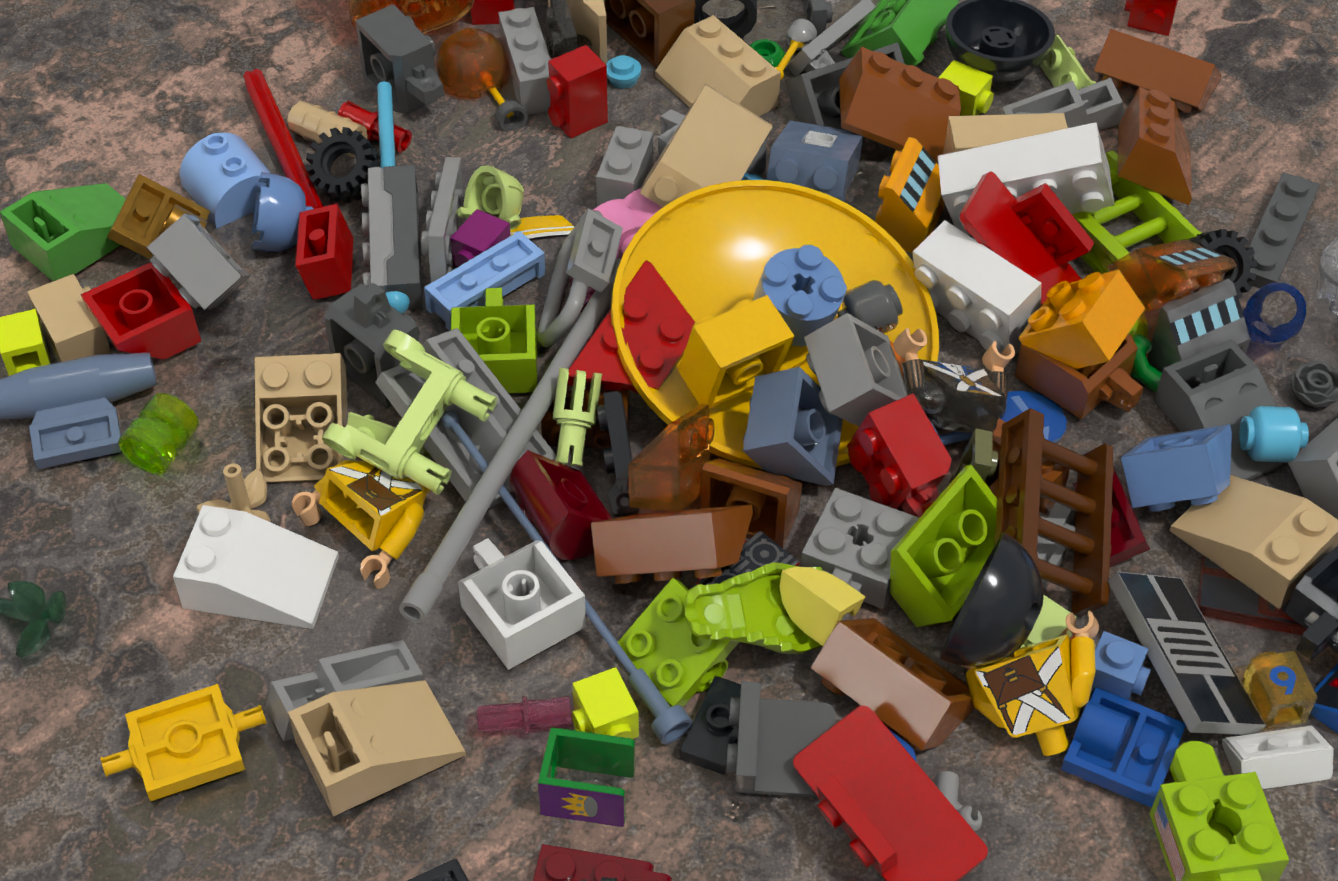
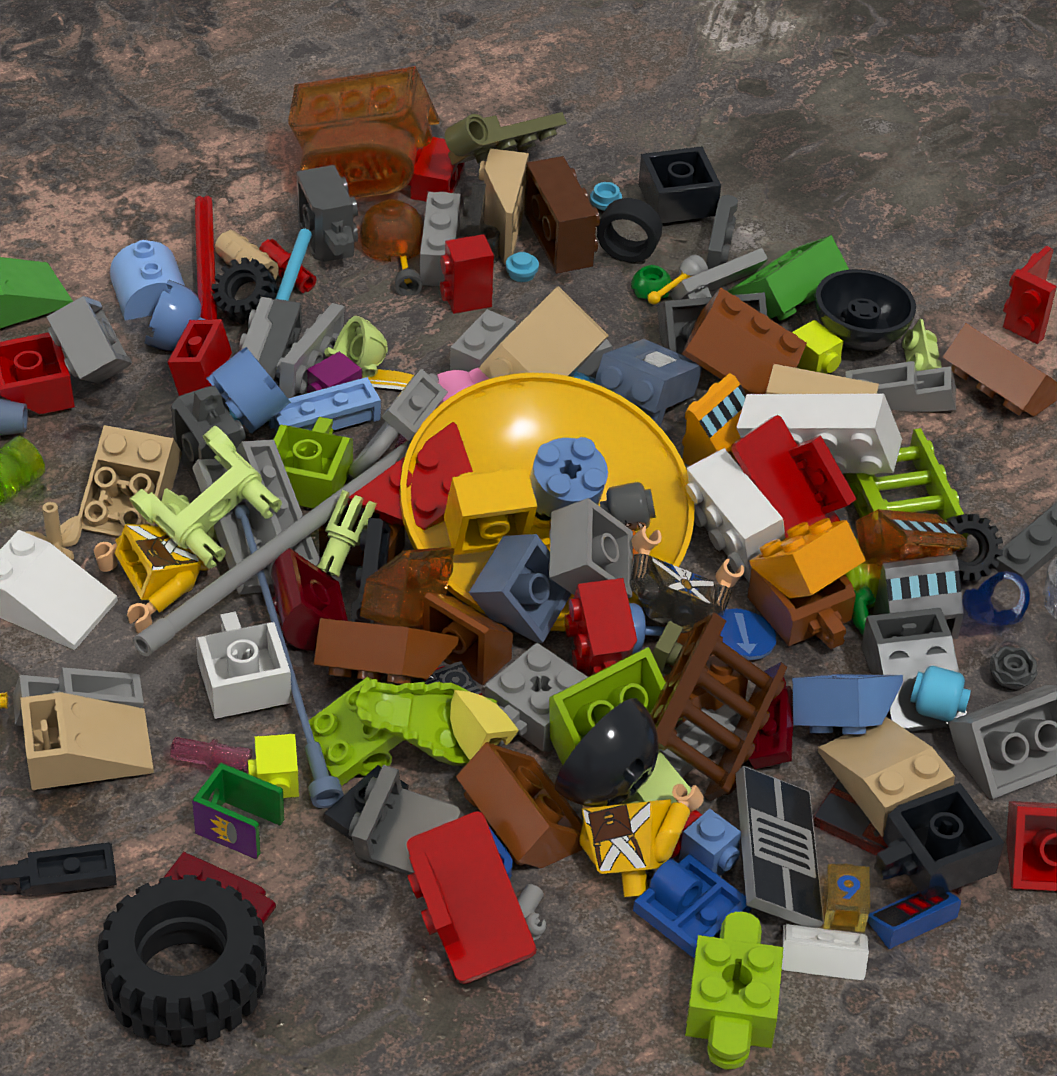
camera: 15 degrees right, 5 degrees down
pearl gold plate [107,174,210,259] -> none
tan slope [655,15,781,116] -> none
dark orange slope [1117,87,1192,205] -> none
none -> medium blue brick [206,347,291,433]

